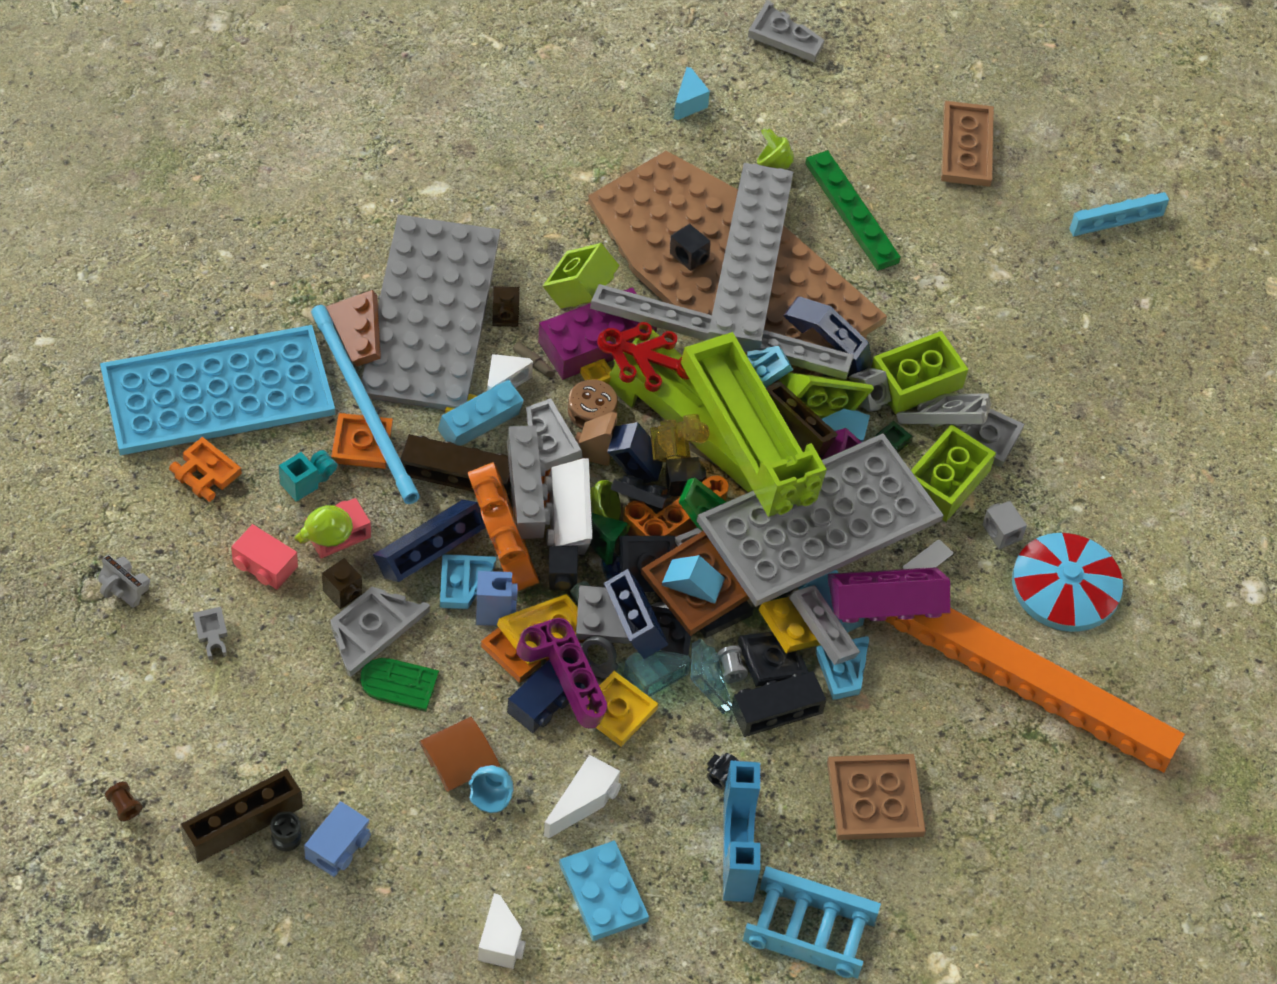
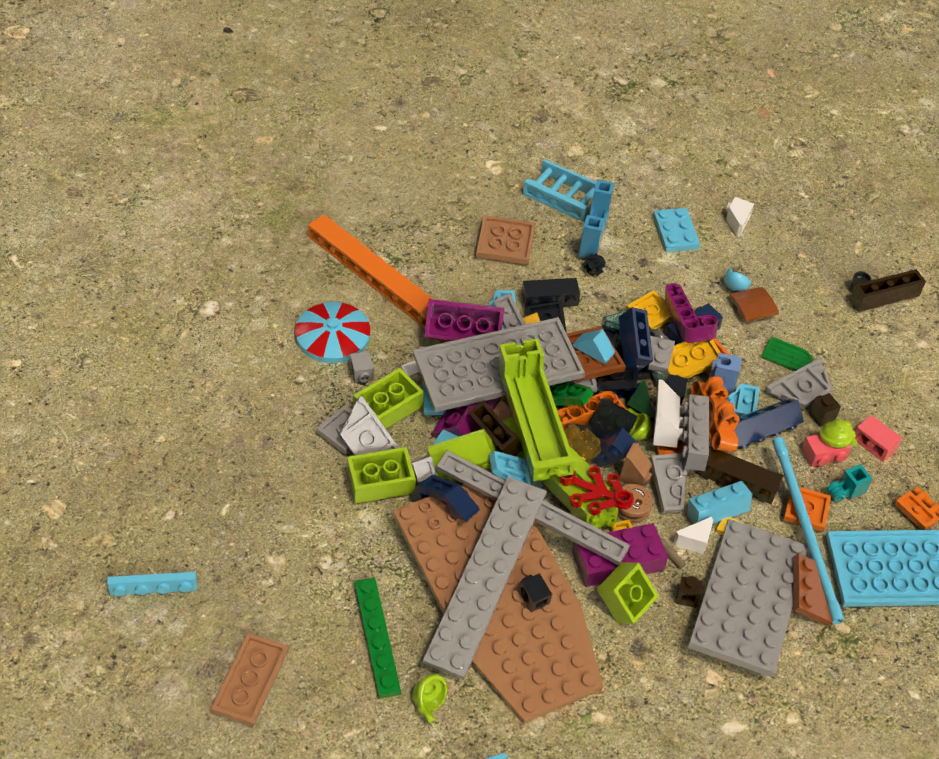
camera: 165 degrees left, 5 degrees down
light grey plate [193,607,228,660] -> none
medium blue brick [304,801,371,877] -> none
white slope [544,755,621,838] -> none
clear light blue wing [691,639,732,714] -> none
light grey bush [717,645,748,683] -> none
dark green tile [875,420,913,453] -> none

